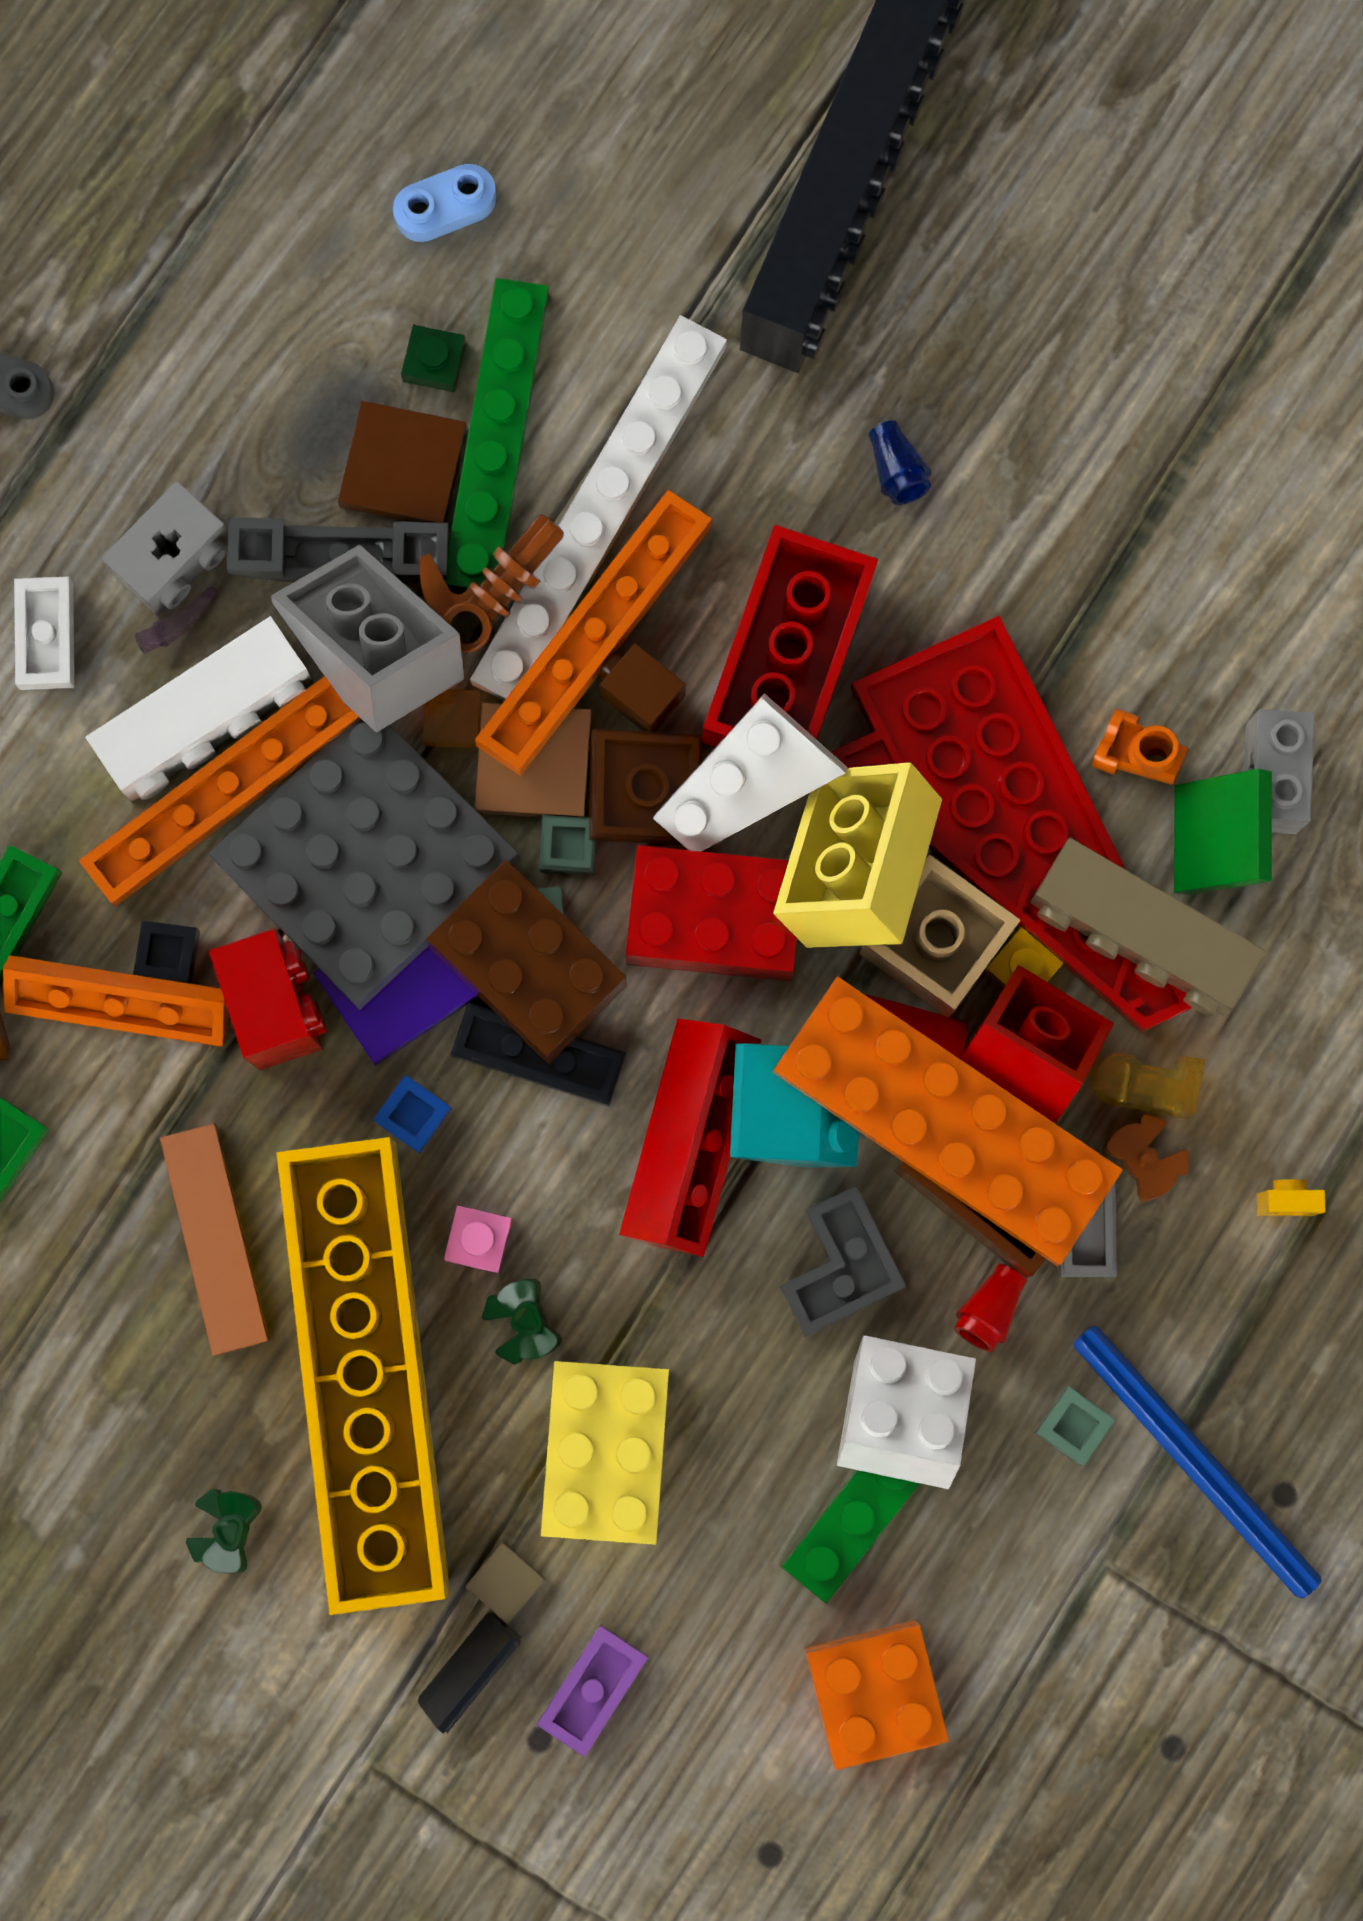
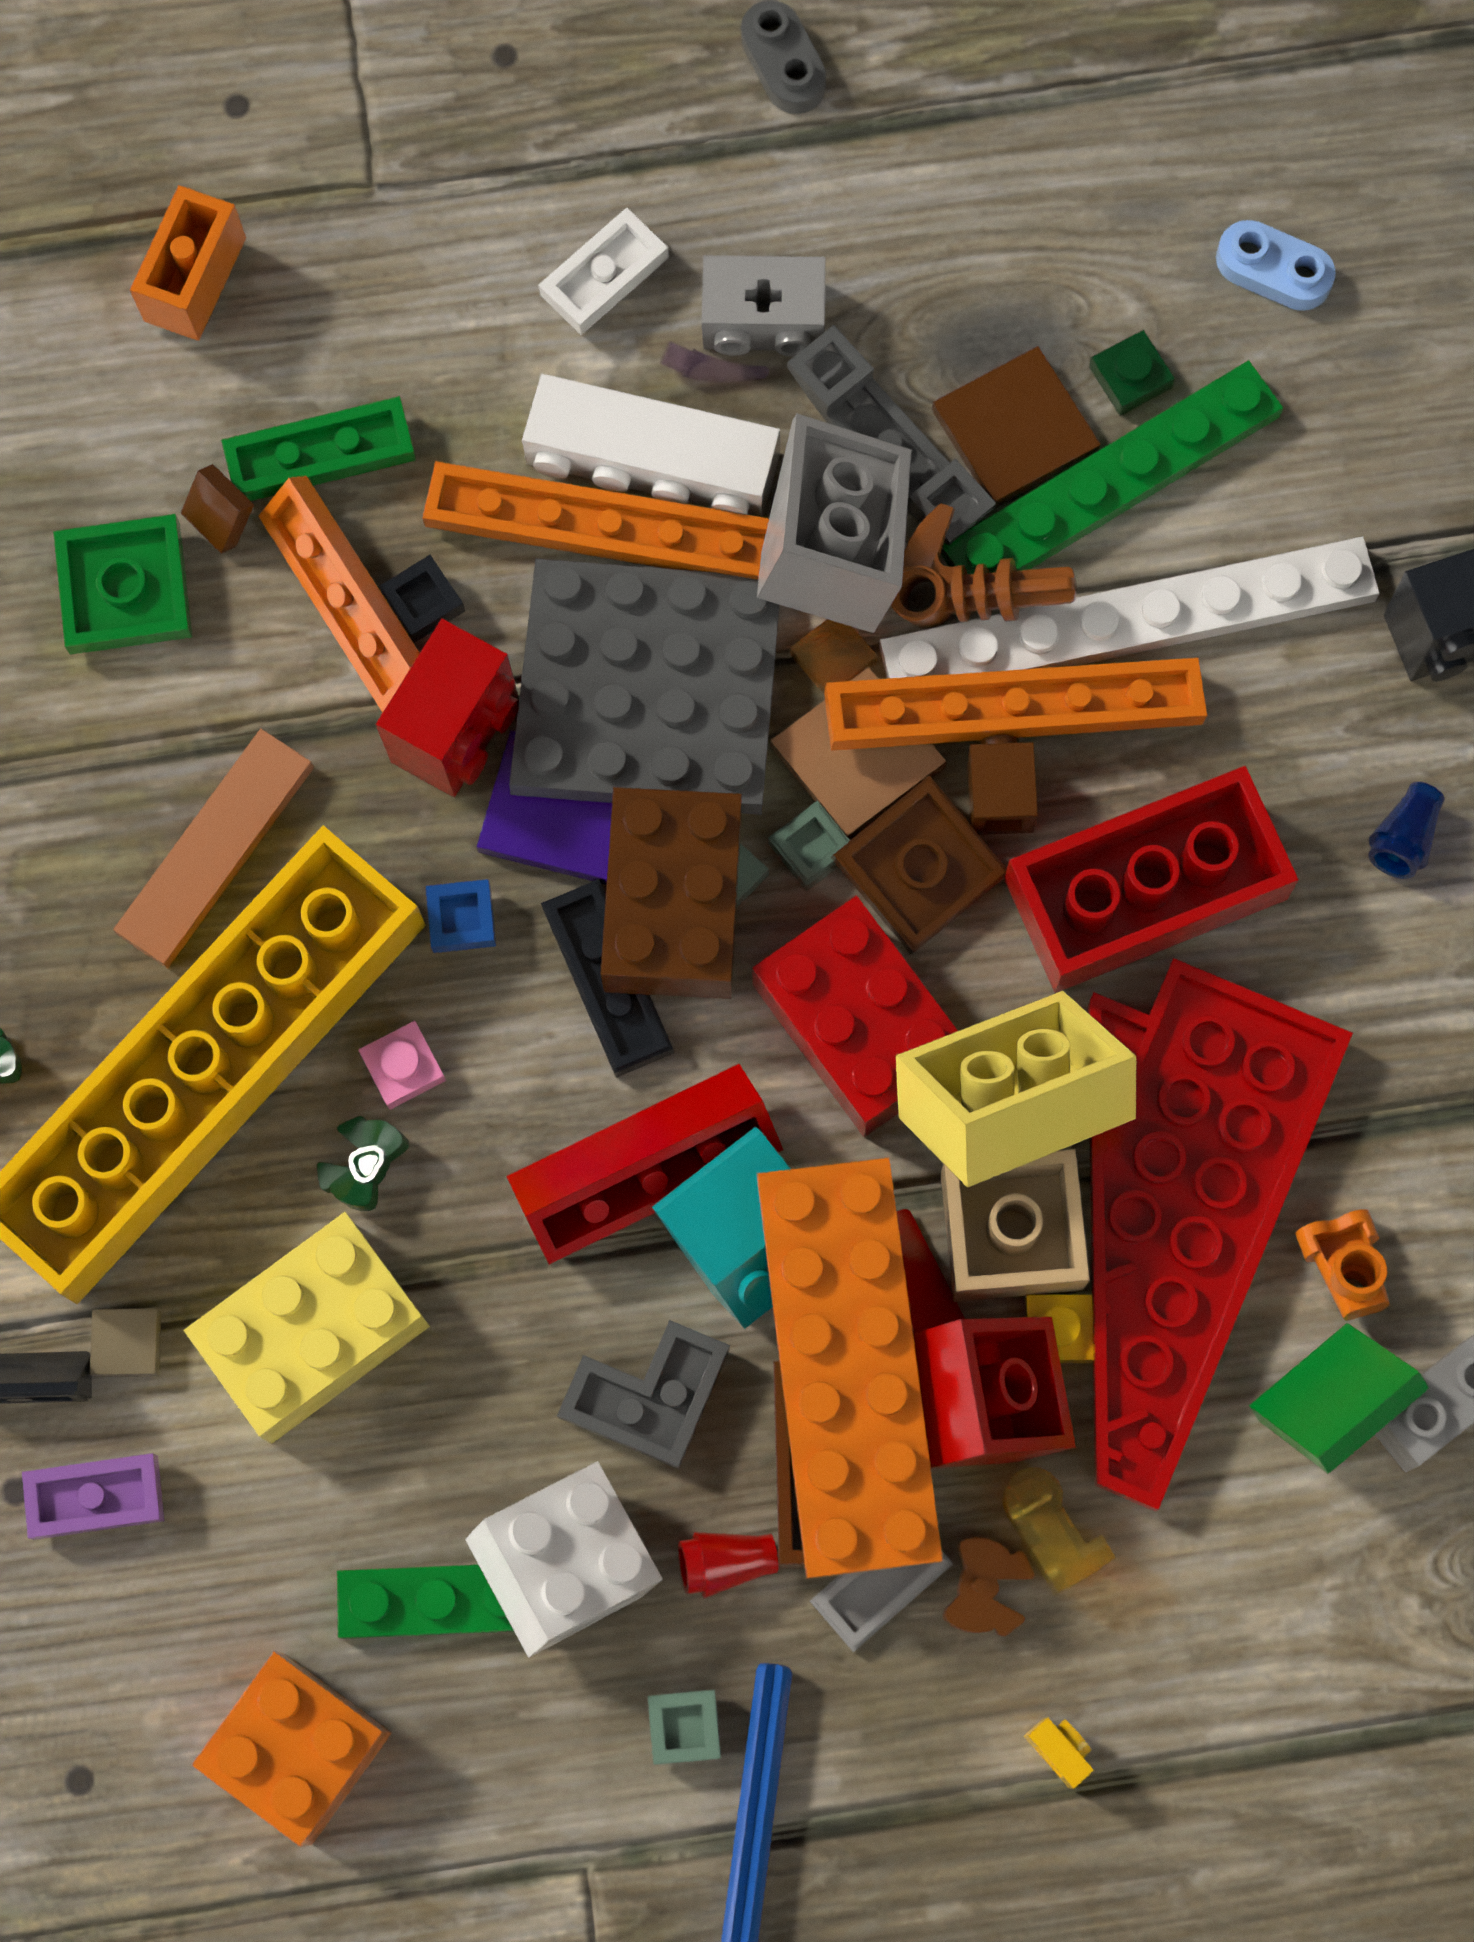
camera: 55 degrees right, 5 degrees down
white wing [653,694,848,851] -> none
dark tan brick [1030,837,1266,1016] -> none

